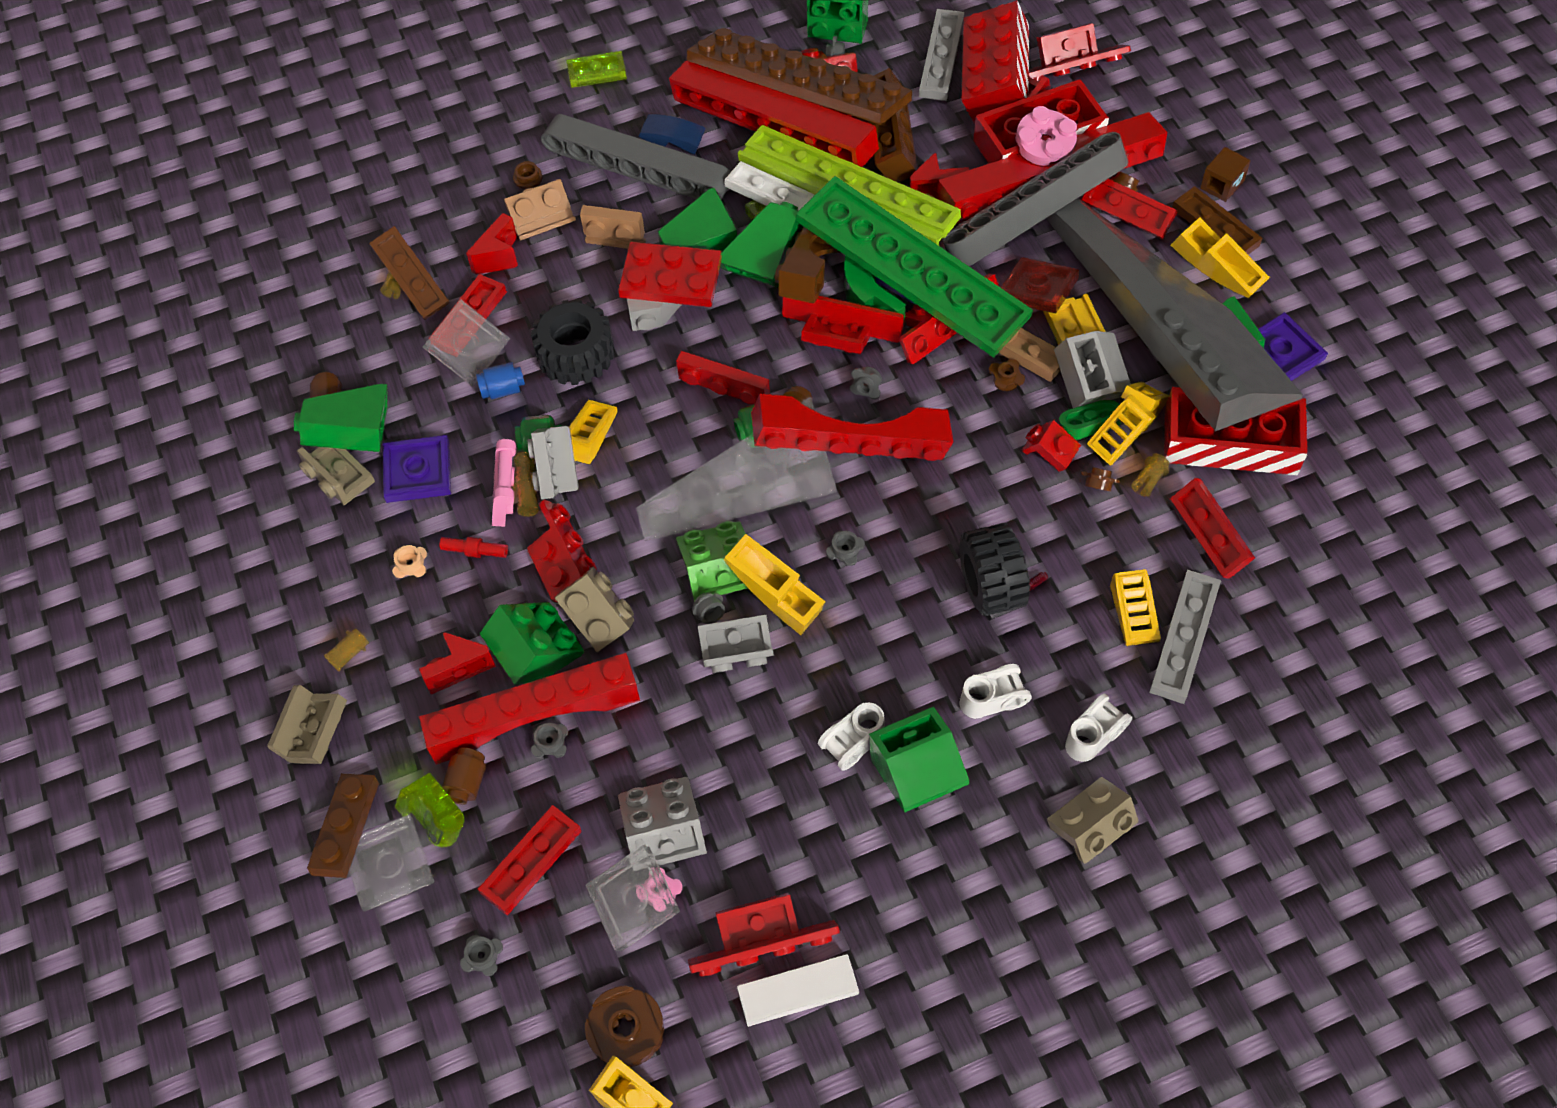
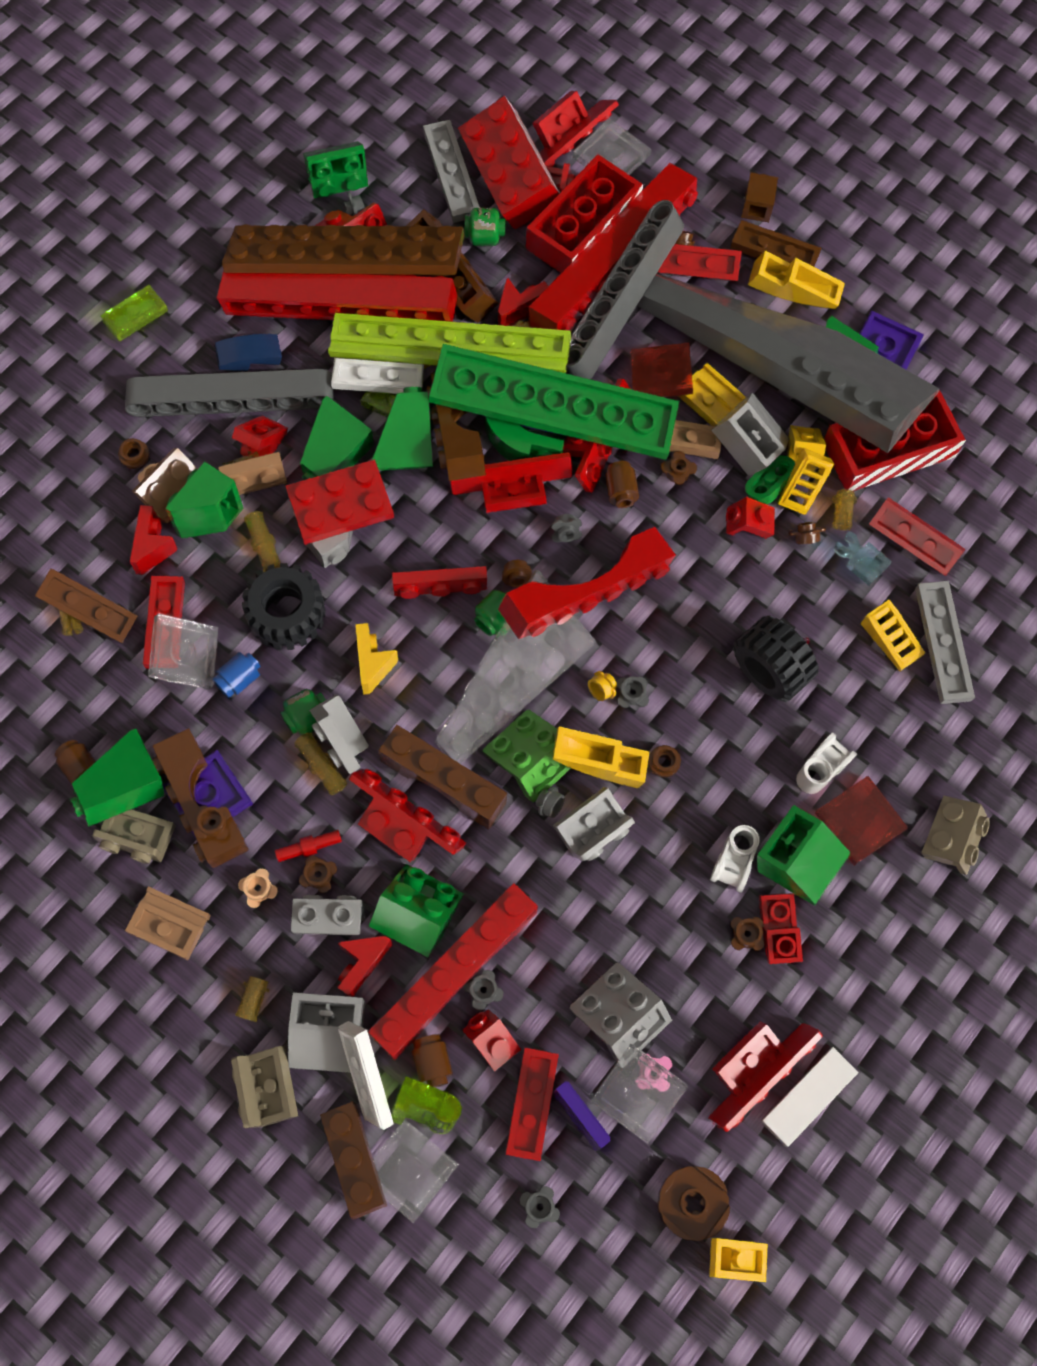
camera: 35 degrees left, 10 degrees up
bright pink plate [492,439,516,527] -> none
dark tan bracket [555,567,634,652] -> none
yellow slope [569,399,618,464] -> none
bright pink plate [1015,106,1077,166] -> none
white piece [1065,693,1132,762] -> none
none -> medium nougat plate [125,886,211,961]
none -> reddish brown arch [152,728,249,868]
none -> green slope [165,461,244,538]
none -> reddish brown plate [194,805,231,840]
none -> red slope [232,415,288,459]
none -> clear yellow pin [244,511,281,572]
none -> light grey slope [288,993,366,1073]
none -> light grey bracket [291,895,364,935]
none -> reddish brown plate [299,856,337,893]
none -> white tile [338,1021,393,1130]
none -> yellow slope [355,623,398,695]
none -> reddish brown arch [378,725,507,830]
none -> bracket [462,1009,521,1072]
none -> green head [465,208,506,246]
none -> dark purple tile [553,1081,611,1151]
none -> clear tile [573,118,651,175]
none -> yellow plate [588,671,617,701]
none -> reddish brown brick [605,461,639,508]
none -> reddish brown plate [648,745,681,777]
none -> reddish brown plate [730,917,765,951]
none -> red slope [759,893,803,964]
none -> clear red tile [815,776,908,866]
none -> clear light blue plate [833,531,892,586]

